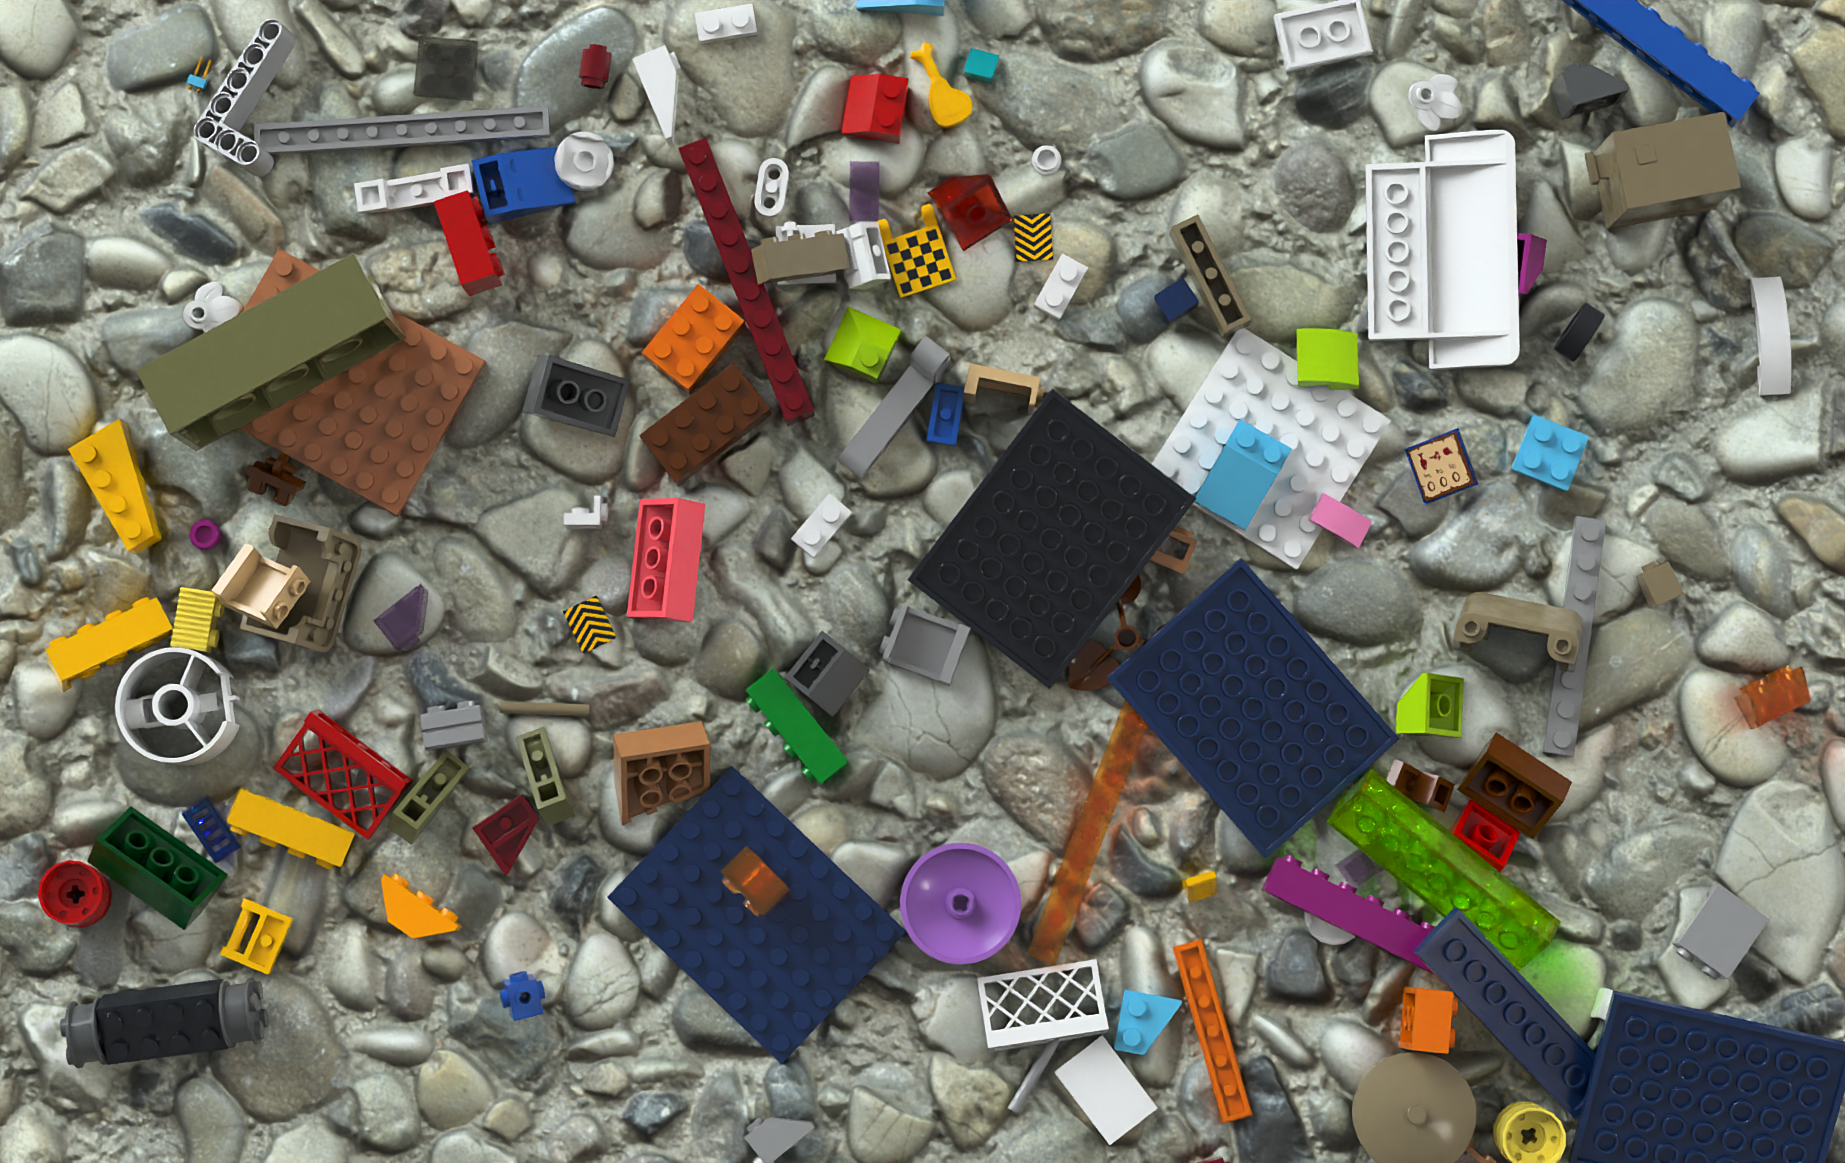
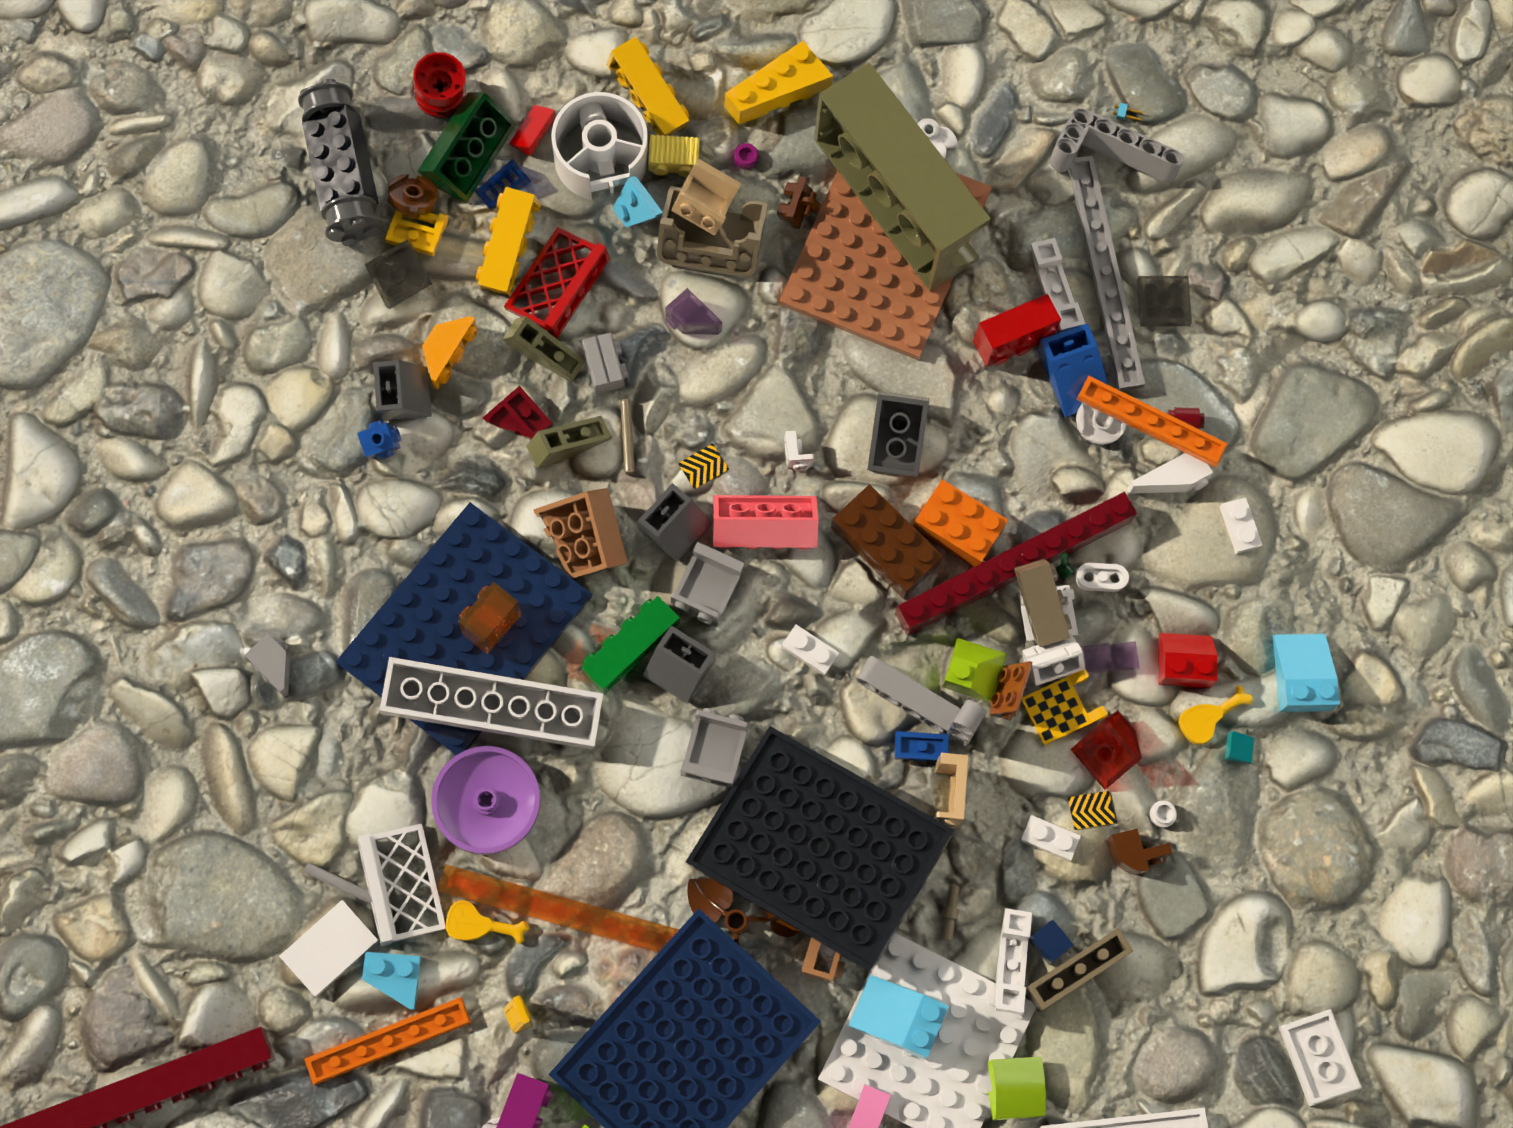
camera: 75 degrees right, 10 degrees down
none -> clear smoke plate [365,239,432,309]
none -> dark grey slope [373,360,432,421]
none -> white brick [379,657,603,749]
none -> reddish brown plate [387,174,438,219]
none -> yellow piece [446,900,529,944]
none -> red slope [509,105,556,156]
none -> medium azure wing [612,176,663,228]
none -> dark grey slope [638,483,711,562]
none -> light grey panel [670,542,745,625]
none -> dark tan bar [941,886,960,942]
none -> dark orange hinge [989,661,1033,720]
none -> white slope [995,908,1032,1015]
none -> dark green hand [1056,553,1076,581]
none -> orange tile [1076,376,1228,468]
none -> reddish brown brick [1107,829,1172,875]

